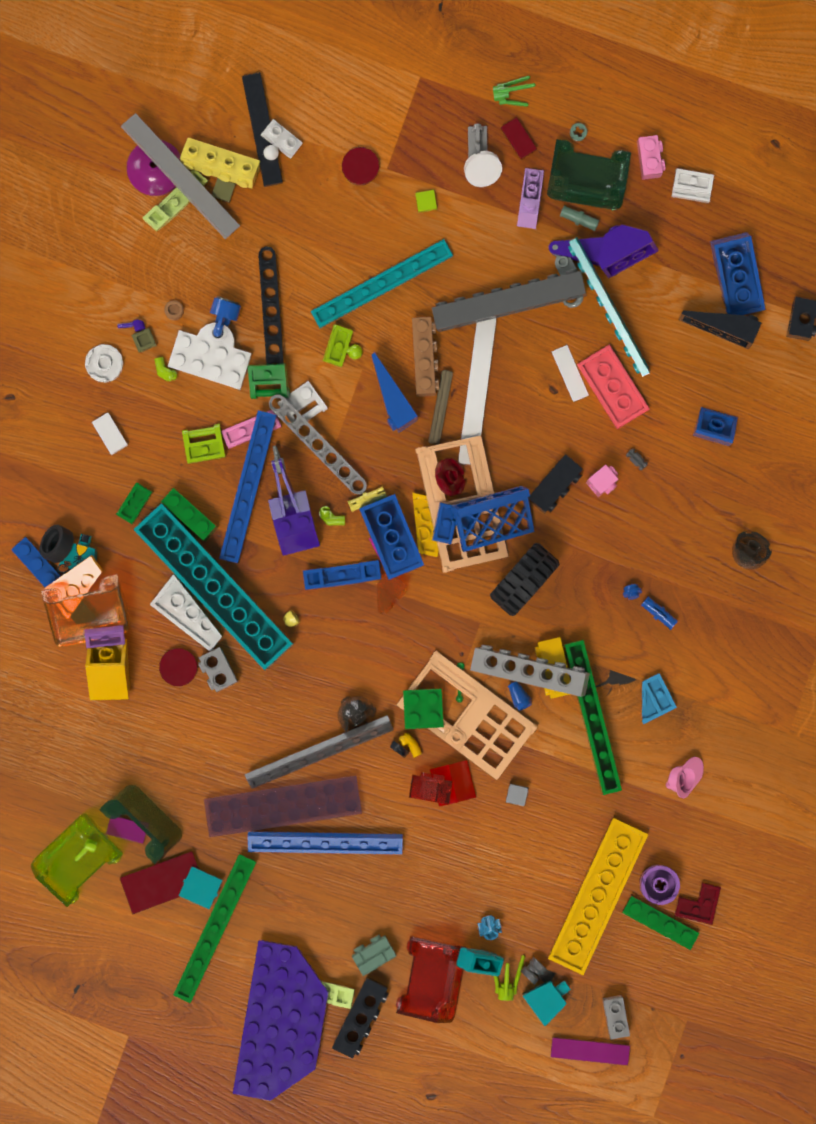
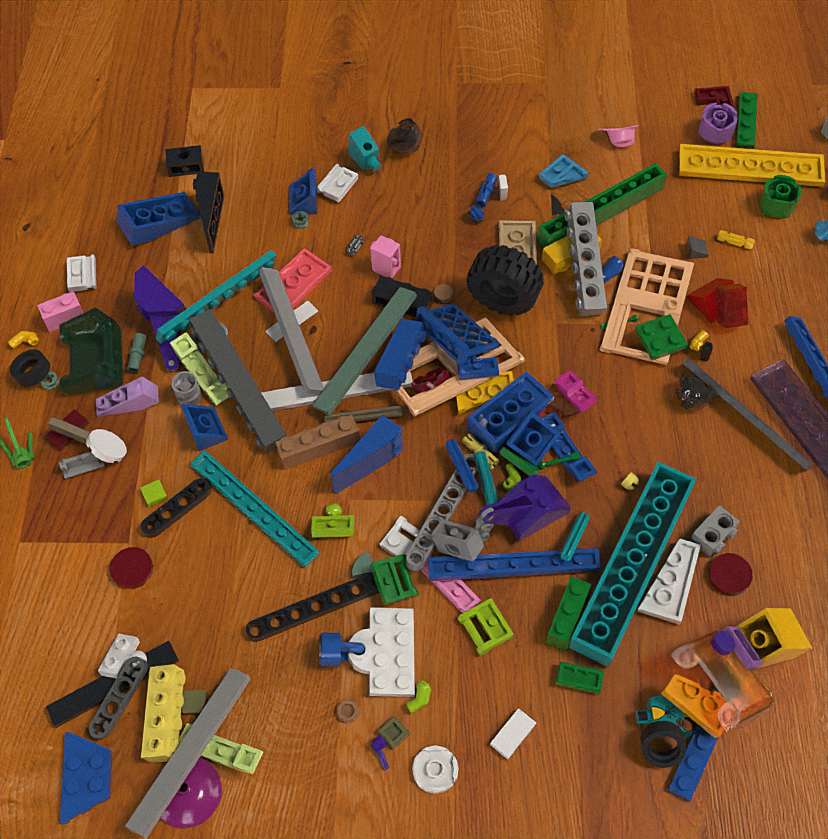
camera: 115 degrees left, 25 degrees down
none -> yellow arm [8,331,39,349]
none -> black tyre [10,349,50,387]
none -> dark tan tile [48,417,90,444]
none -> blue wing [60,732,112,824]
none -> dark grey beam [89,656,148,739]
none -> black beam [141,478,211,538]
none -> yellowish green slope [170,332,229,406]
none -> light grey wheel [171,371,202,405]
none -> blue slope [181,404,228,451]
none -> light grey tile [259,267,324,395]
none -> sand green bush [292,211,309,229]
none -> sand green tile [313,287,417,416]
none -> white plate [317,164,358,202]
none -> teal torso [348,126,382,171]
none -> sand green tile [352,552,372,579]
none -> blue brick [374,319,426,391]
none -> light grey brick [431,519,484,562]
none -> medium nougat tile [434,284,453,303]
none -> blue axle [446,439,478,493]
none -> teal axle [474,451,498,505]
none -> white tile [498,175,508,201]
none -> tan tile [499,220,537,265]
none -> green tile [500,447,542,476]
none -> blue slope [506,411,561,466]
none -> green hinge [538,452,580,469]
none -> dark pink slope [554,370,597,413]
none -> teal axle [560,512,590,561]
none -> dark purple tile [711,631,735,655]
none -> yellow axle [717,230,755,250]
none -> green brick [760,175,802,218]

